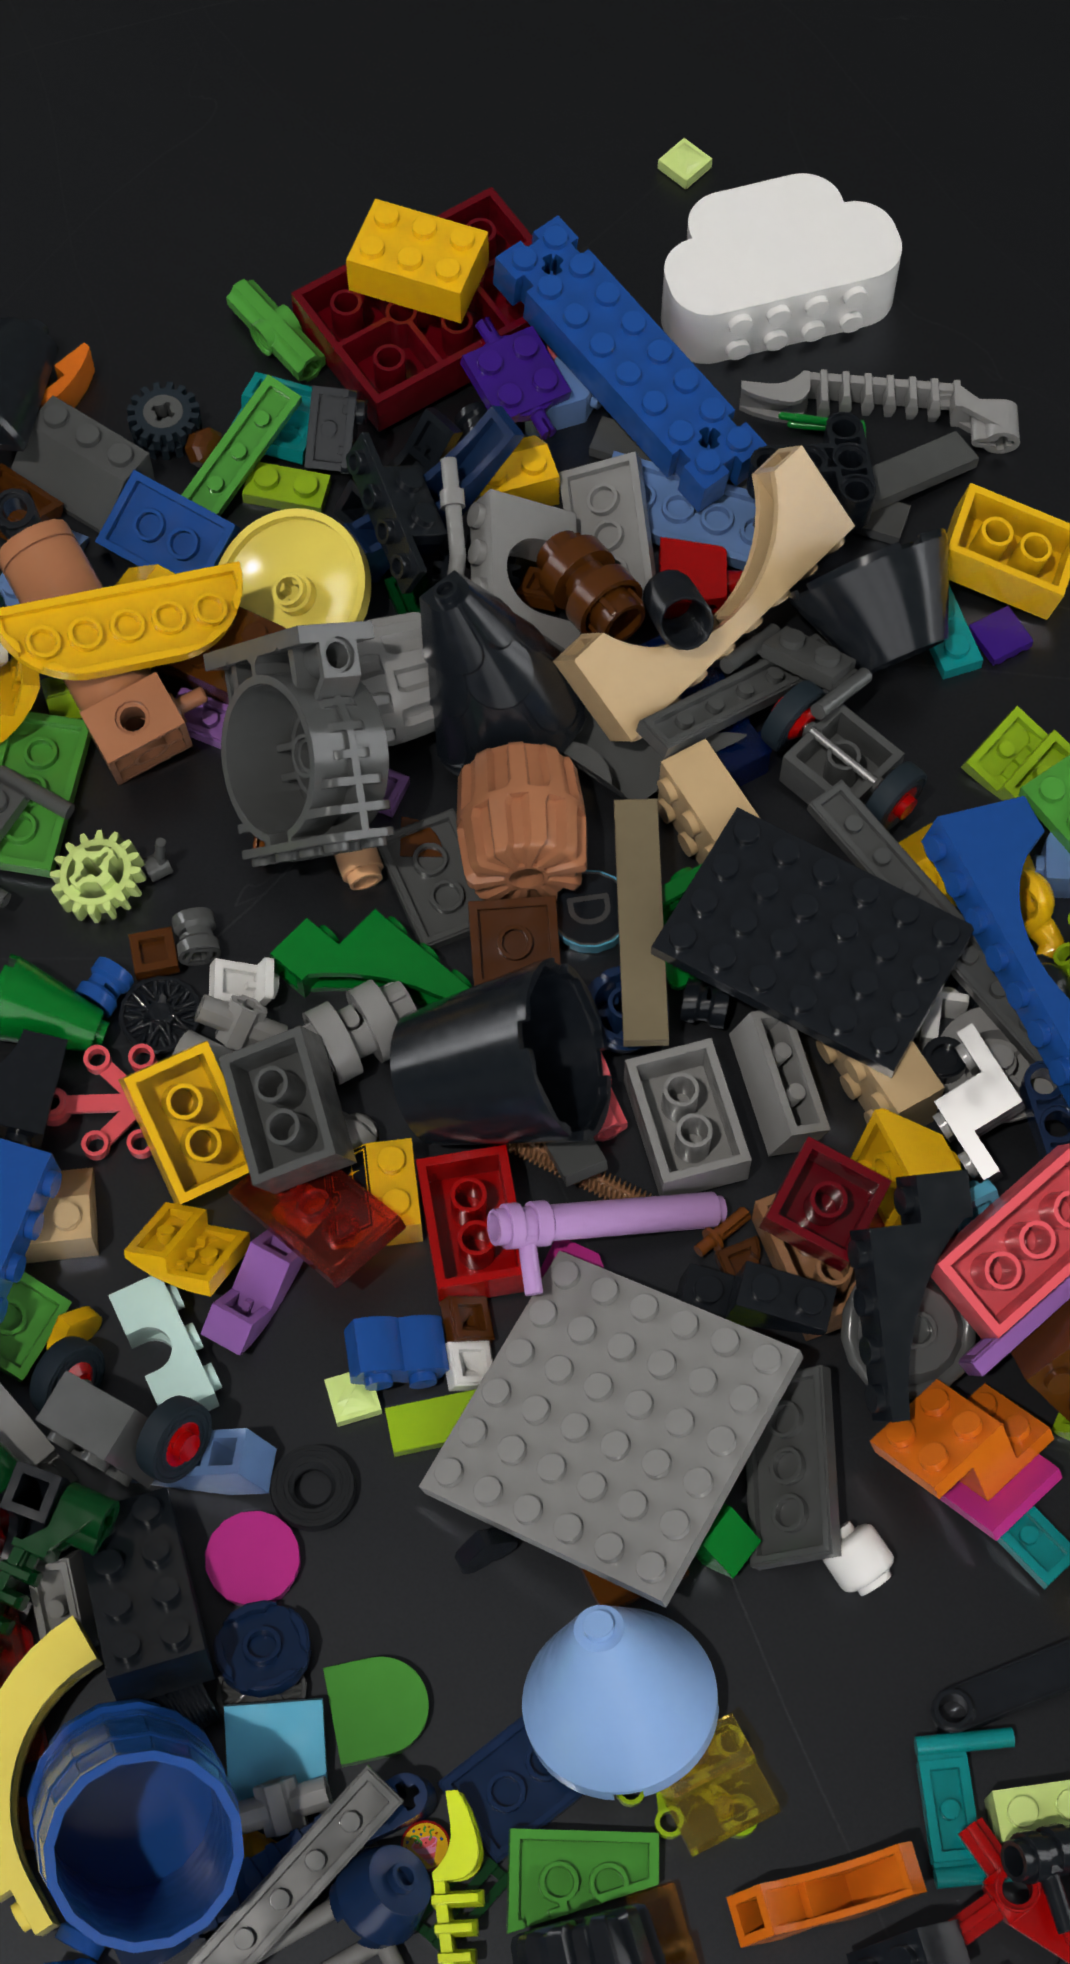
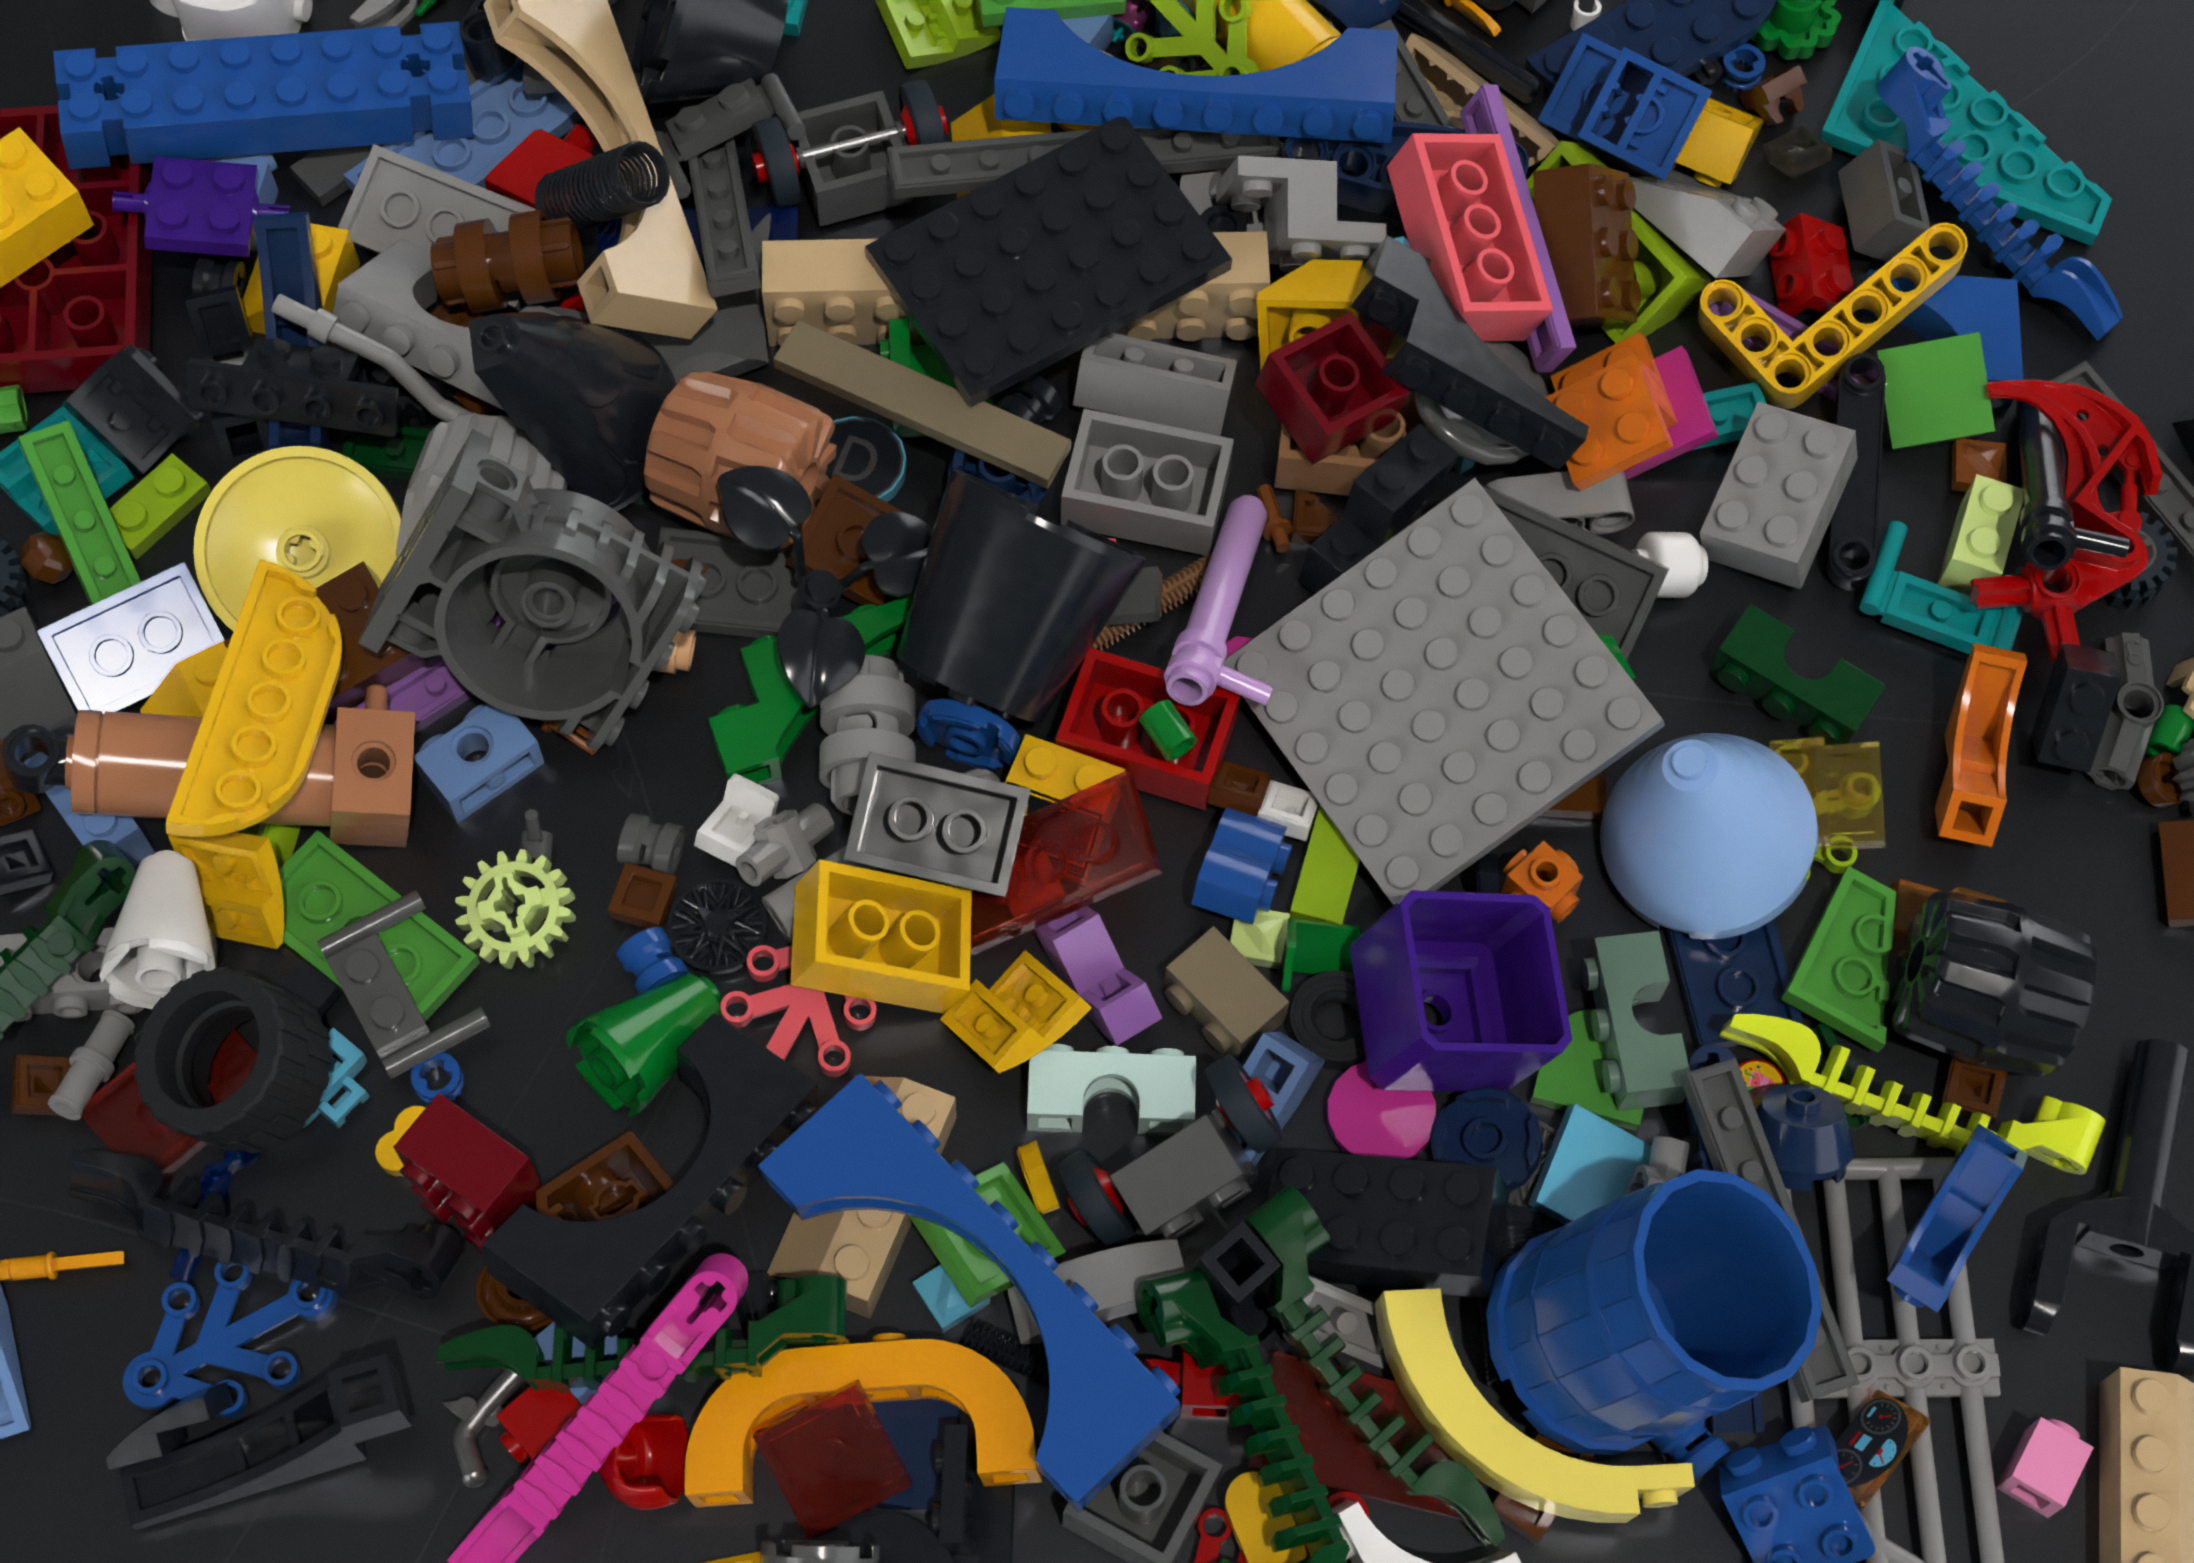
camera: 65 degrees left, 0 degrees up
none -> medium blue brick [413,704,544,824]
none -> black plant [717,466,934,708]
none -> blue tile [915,699,1020,770]
none -> green hinge [1139,700,1197,761]
none -> dark tan brick [1164,926,1289,1062]
none -> green bracket [1281,918,1361,992]
none -> dark purple plate [1350,890,1572,1091]
none -> light grey beam [1486,471,1635,535]
none -> orange brick [1500,841,1584,923]
none -> sand green arch [1580,931,1690,1111]
none -> light grey brick [1700,402,1858,589]
none -> dark green arch [1709,604,1886,754]

